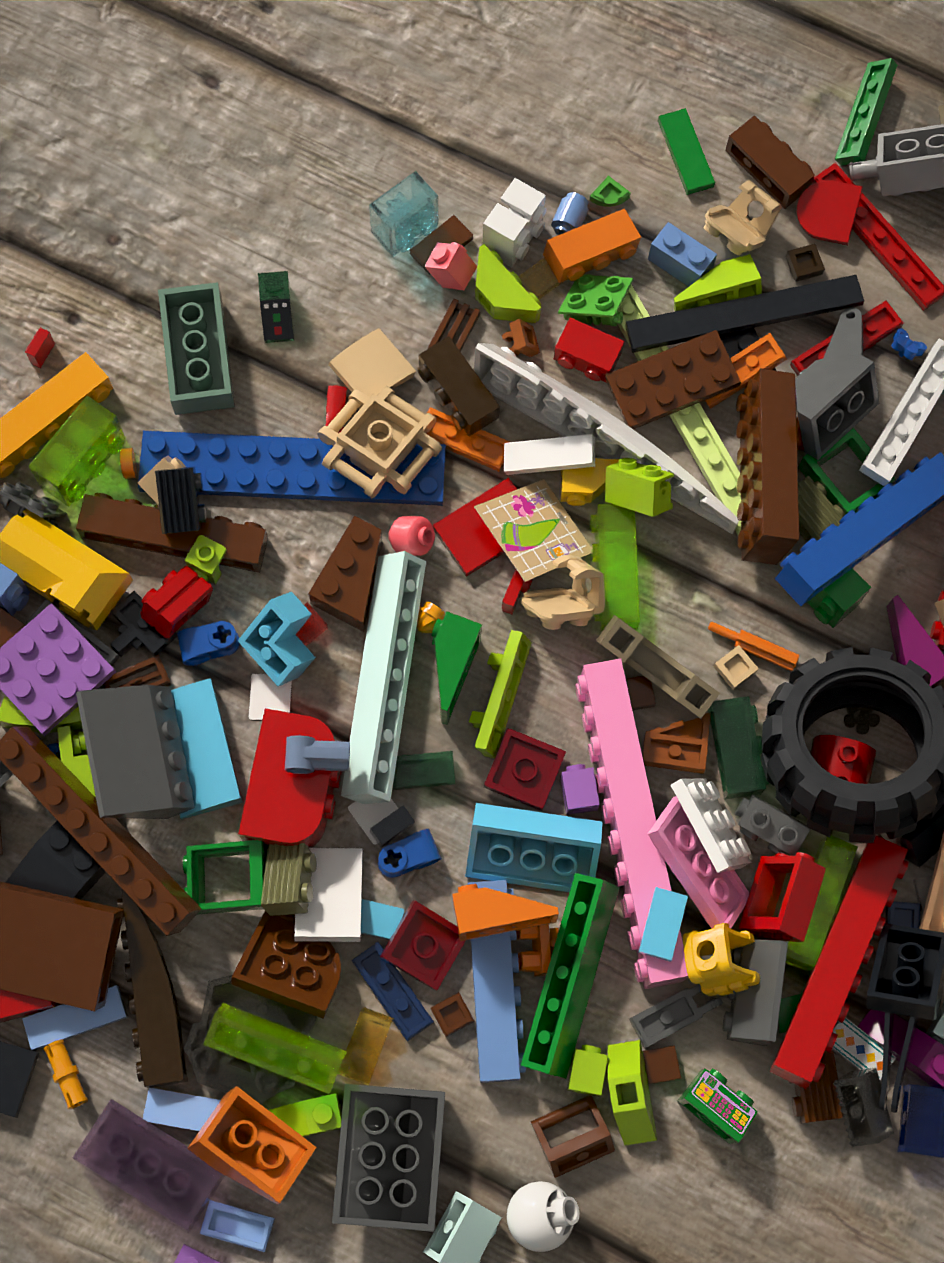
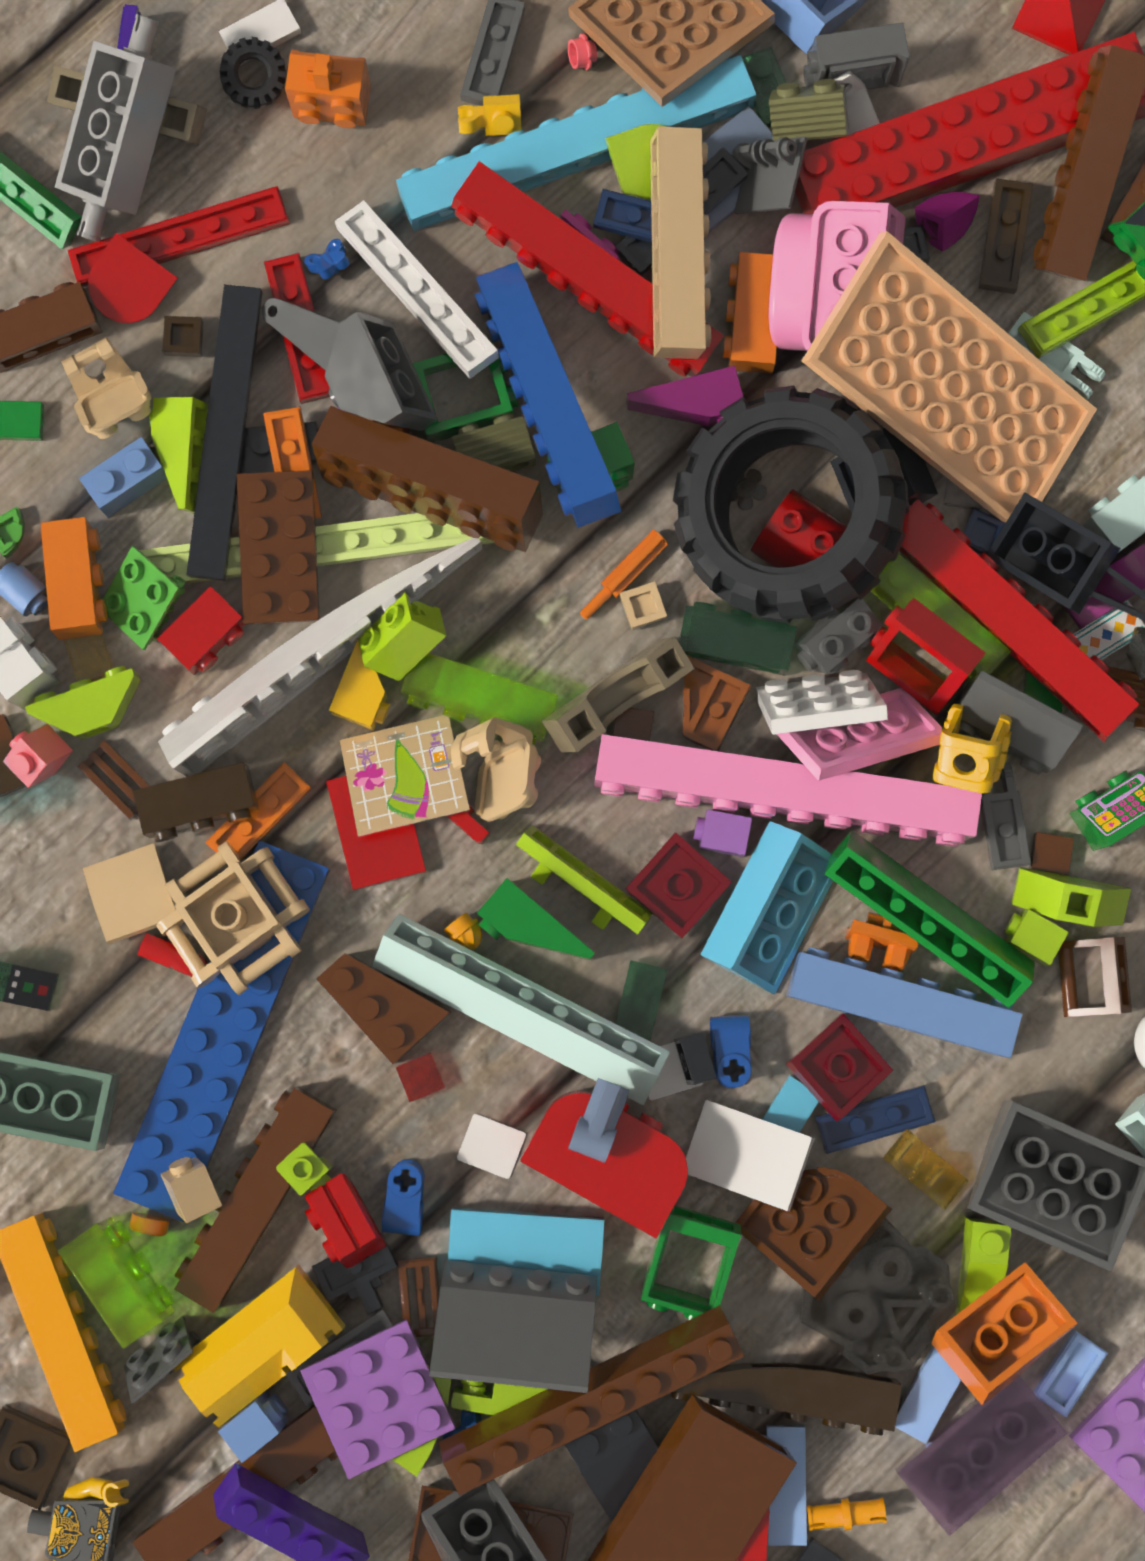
camera: 70 degrees left, 10 degrees up
black brick [155,466,207,534] -> none
clear neon green brick [203,1003,347,1094] -> none
medium azure brick [238,592,316,687] -> none
olive brick [261,843,317,916] -> none
coral head [389,516,435,556] -> none
reddish brown tile [430,992,475,1037] -> none
orange slope [452,884,559,941] -> none
dark orange tile [502,319,540,357] -> none
white tile [504,434,595,475] -> none
medium azure tile [638,887,688,962] -> none

